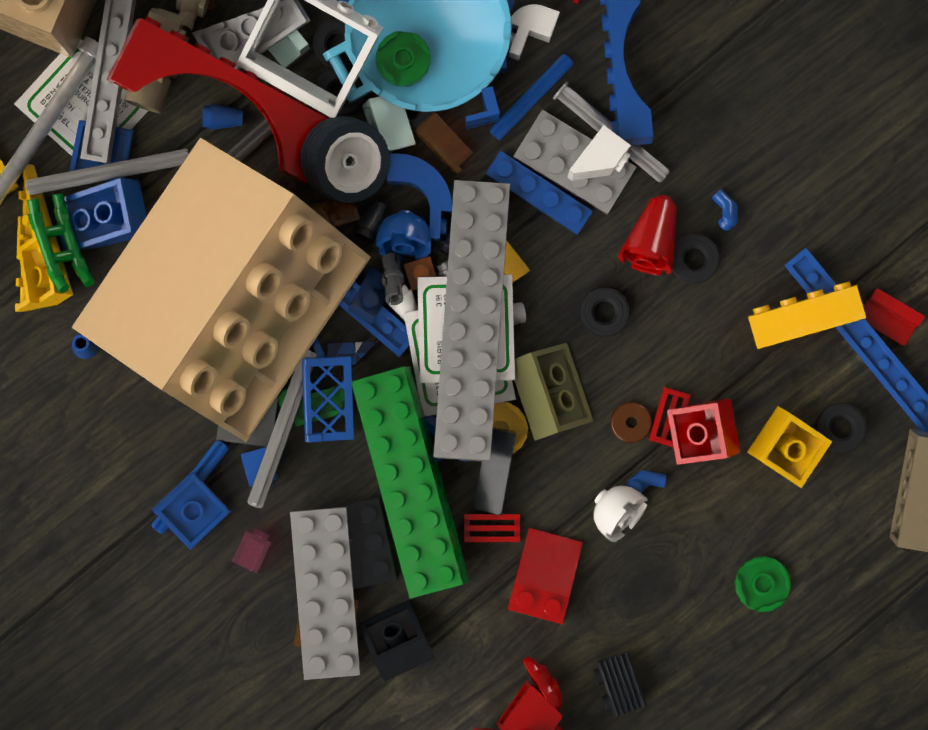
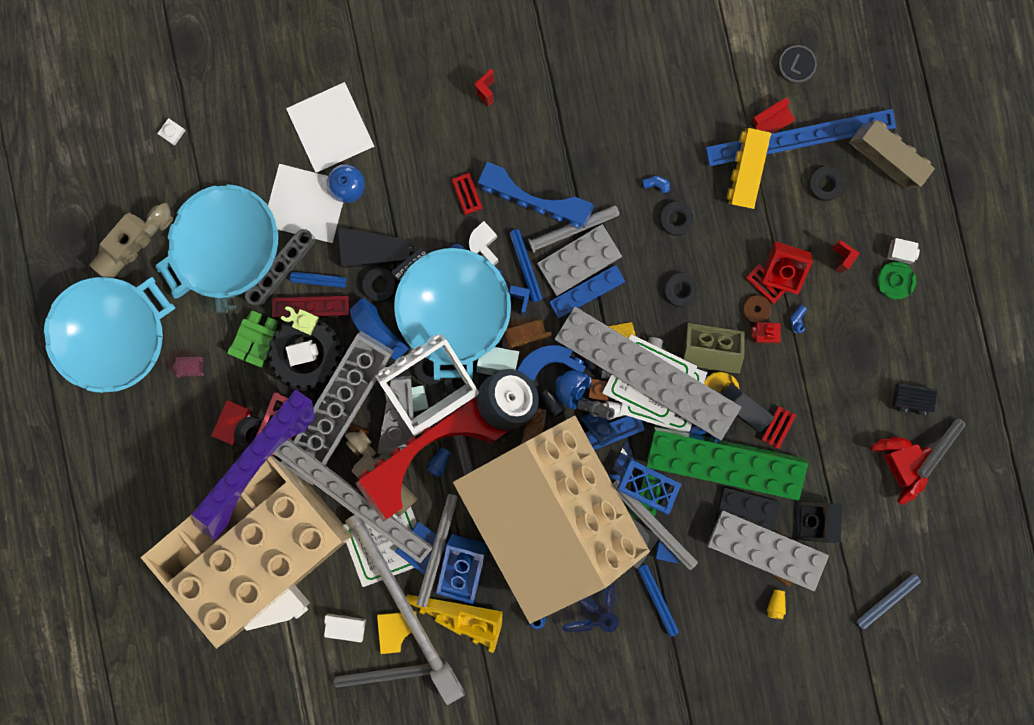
camera: 55 degrees left, 0 degrees up
green piece [27,193,95,293] -> none
blue tile [152,471,231,550] -> none
clear pink brick [232,528,273,573] -> none
green tile [375,31,431,87] -> none
red slope [507,528,583,624] -> none
white slope [567,125,631,181] -> none
white cylinder [594,485,648,542] -> none
red cone [618,195,677,275] -> none
yellow slope [747,406,832,488] -> none
none -> clear blue plant [562,581,619,632]
none -> red brick [751,322,781,344]
none -> yellow cone [767,590,786,619]
none -> red panel [831,240,860,274]
none -> white brick [887,238,920,264]

